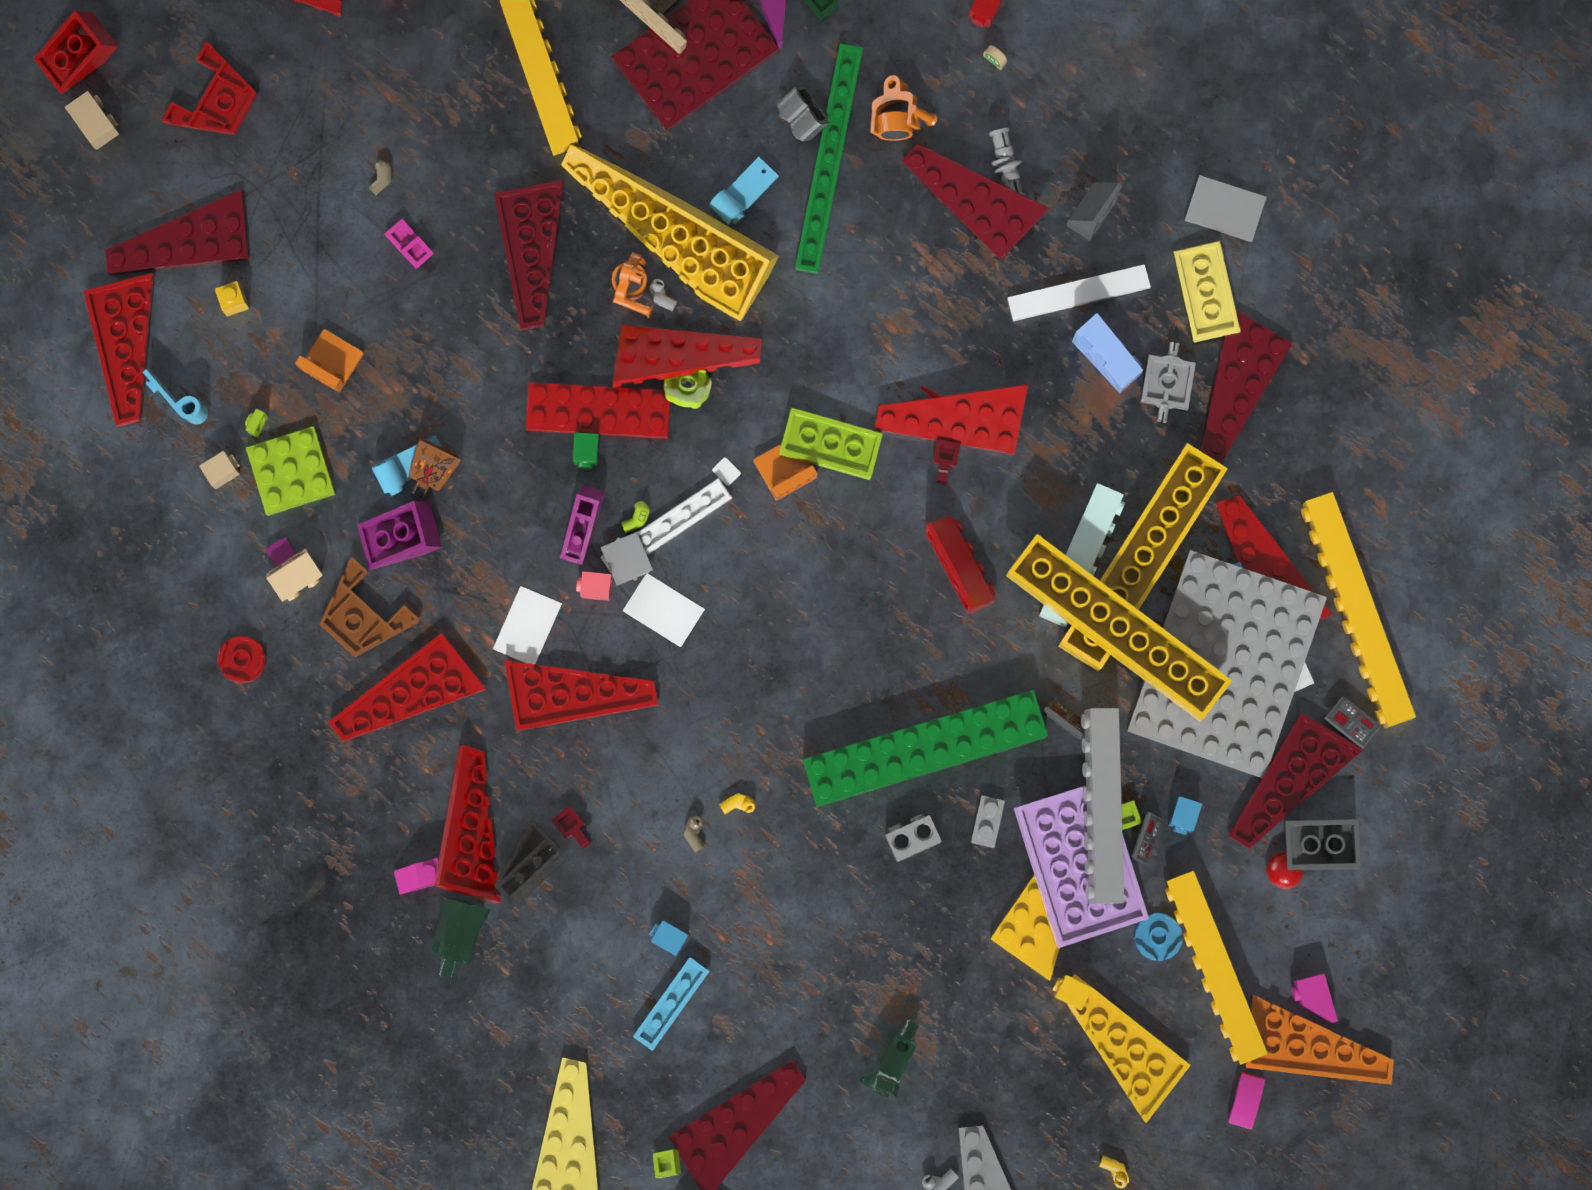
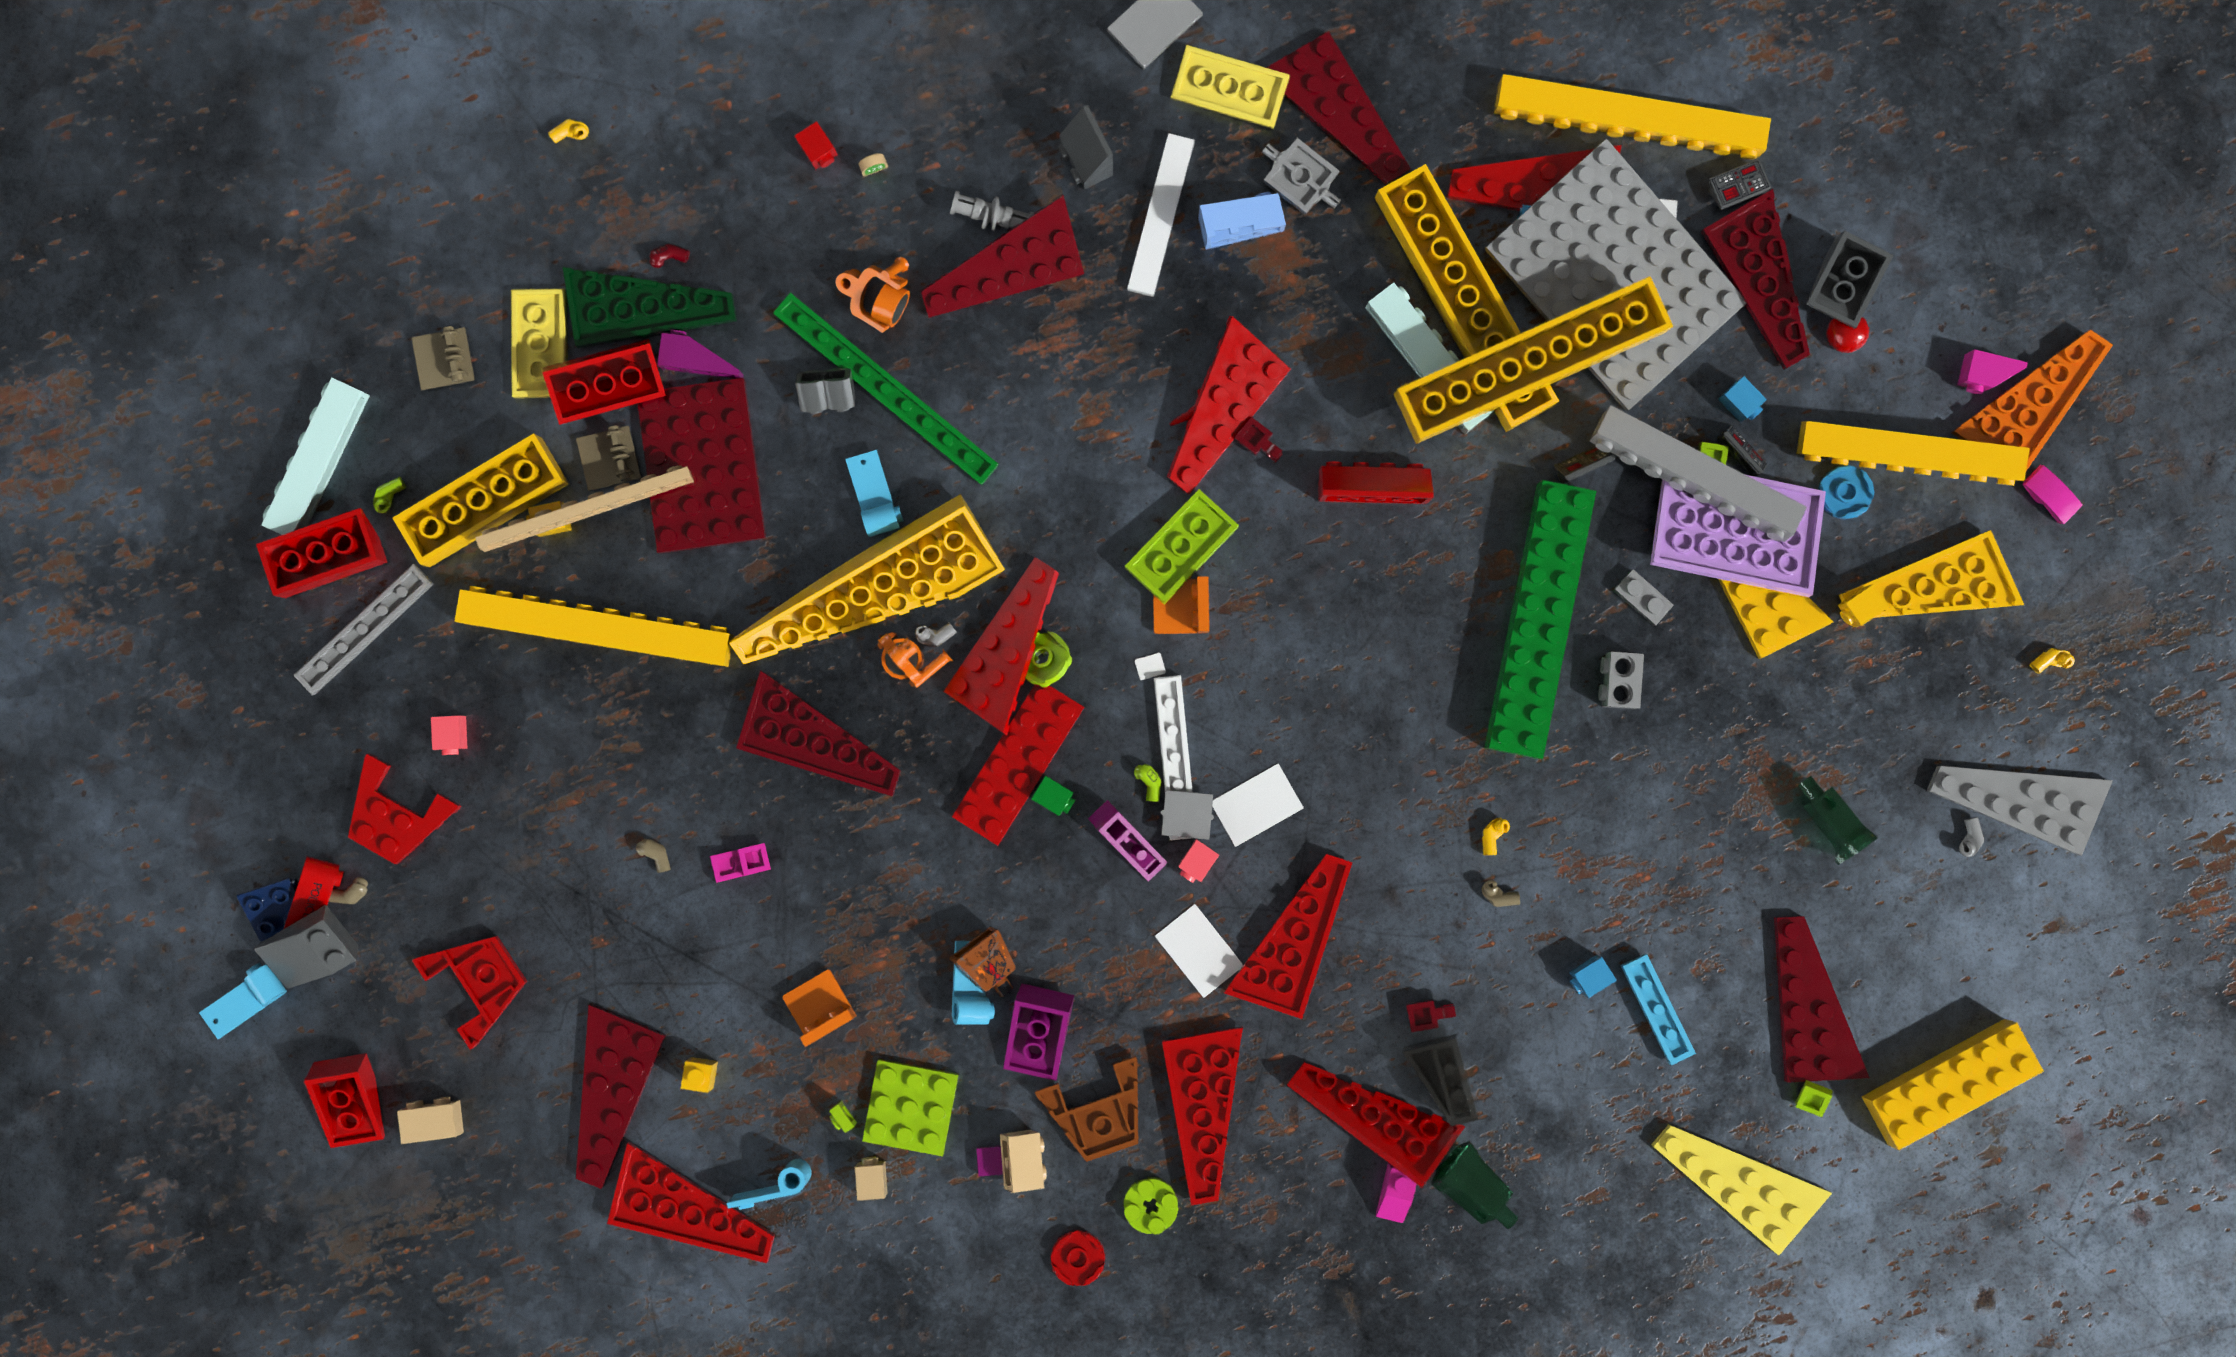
camera: 60 degrees left, 5 degrees up
none -> lime plate [1124,1177,1178,1234]

